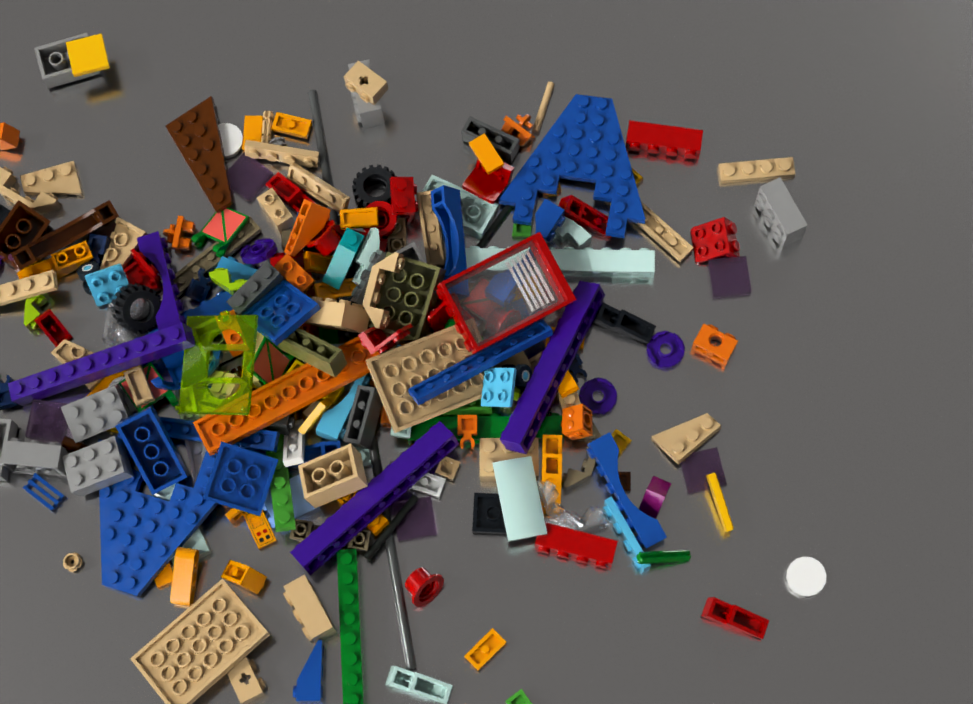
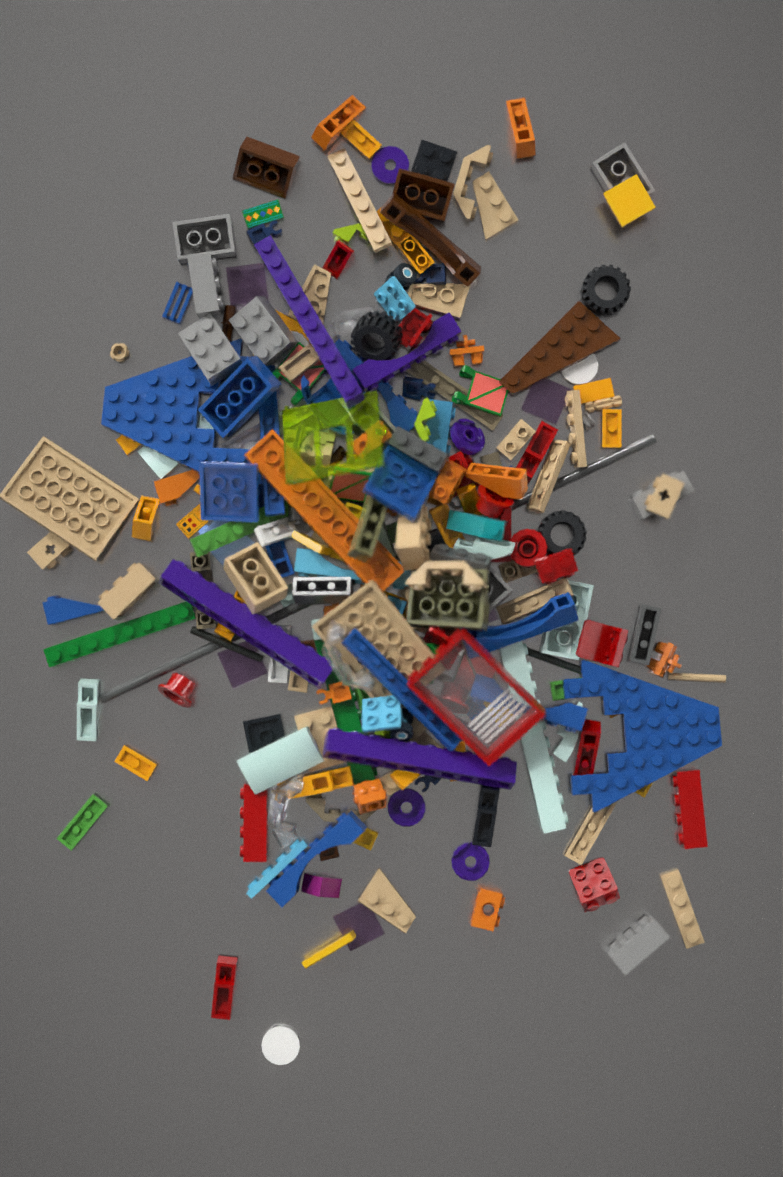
camera: 75 degrees right, 15 degrees up
light orange beam [170,547,199,606] -> none
light orange tile [340,207,379,230] -> none
red bracket [358,324,413,355] -> none
light orange tile [469,133,504,175] -> none
green axle [636,550,691,564] -> none
clear purple tile [708,256,752,298] -> none
none -> orange slope [154,470,200,507]
none -> clear slope [322,620,375,691]
none -> black tyre [581,264,631,316]

